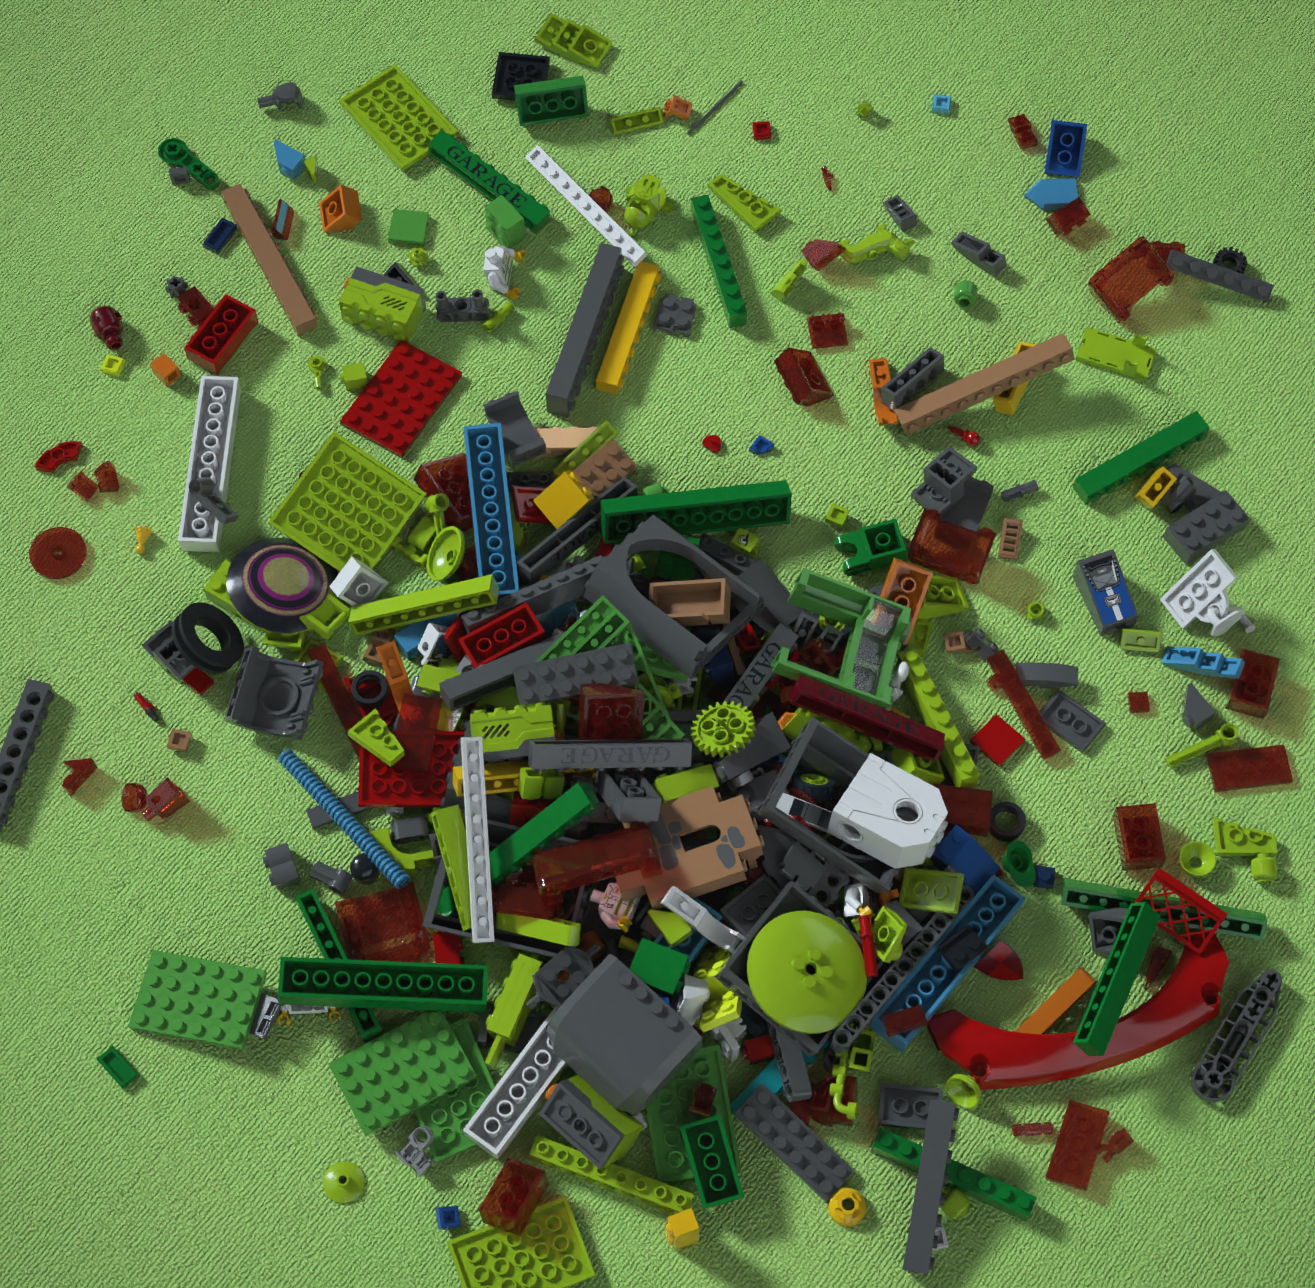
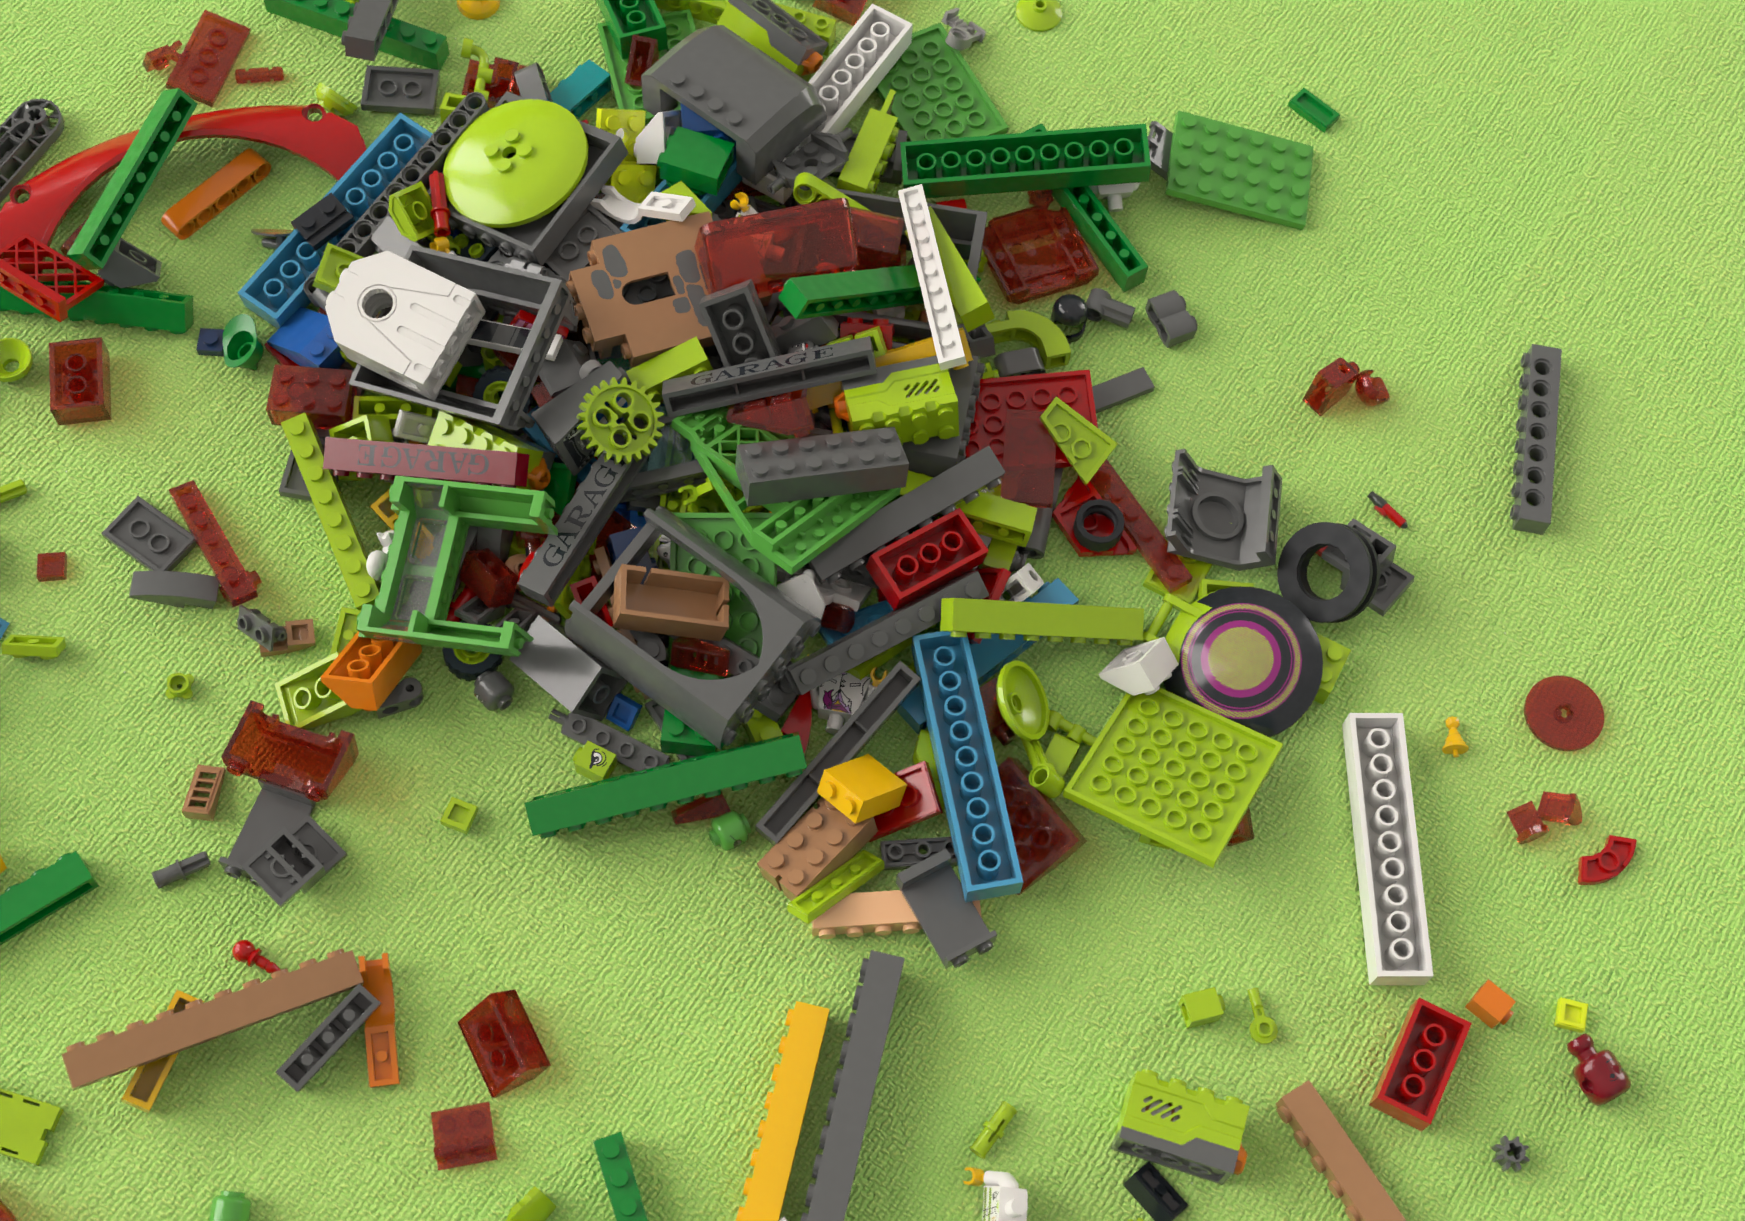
camera: 170 degrees right, 0 degrees up
clear red slope [62,758,98,797] -> none
medium nougat plate [167,728,192,753] -> none
clear red brick [177,286,214,329] -> none
dark grey plate [189,477,239,524] -> none
dark azure piece [278,749,410,889] -> none
bright green plate [328,1011,477,1137] -> none
red plate [340,340,463,458] -> none
medium nougat slope [363,628,396,667] -> none
orange piece [376,641,425,730] -> none
dark grey piece [436,289,489,322] -> none
dark grey plate [653,294,696,337] -> none
red piece [702,435,721,453] -> none
dark grey plate [733,1083,854,1202] -> none
blue tile [749,435,775,454] -> none
green brick [834,519,907,576] -> none
clear red plate [881,1004,928,1037] -> none
red tile [970,714,1026,767] -> none
black tyre [987,802,1026,842] -> none
slope [1073,549,1138,636] -> none

